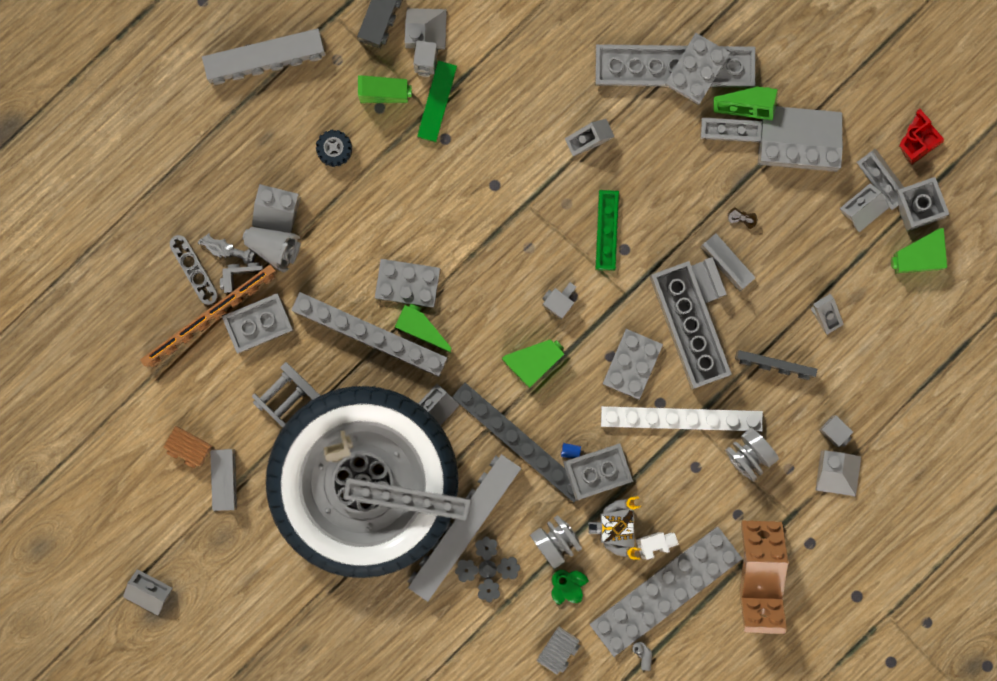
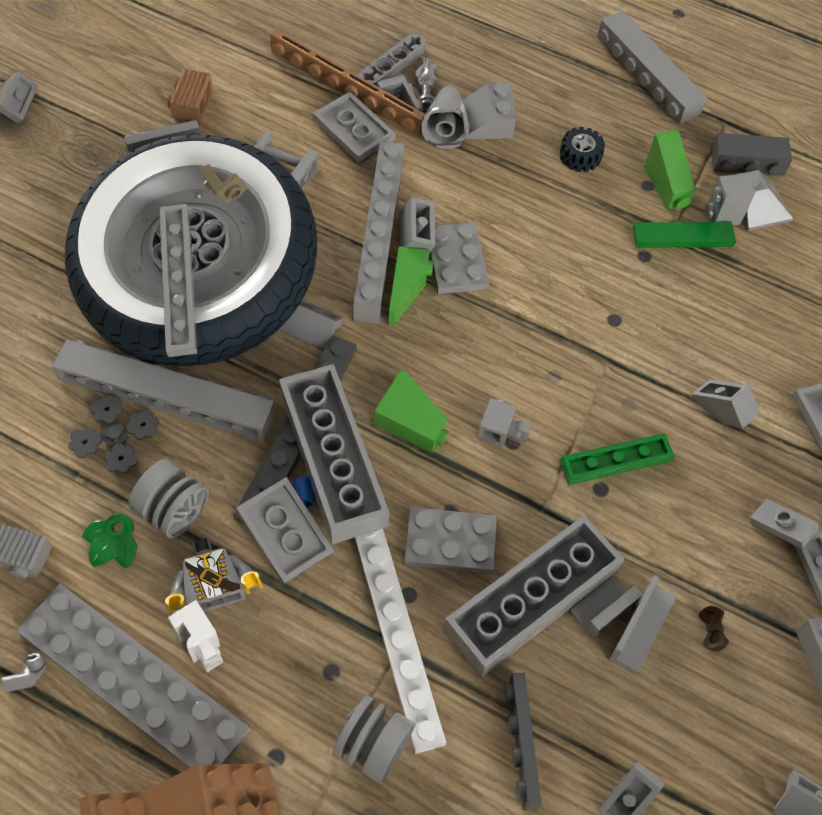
camera: 70 degrees right, 25 degrees down
none -> light grey brick [279,364,390,544]
none -> light grey brick [399,197,435,253]
none -> light grey plate [750,499,818,549]

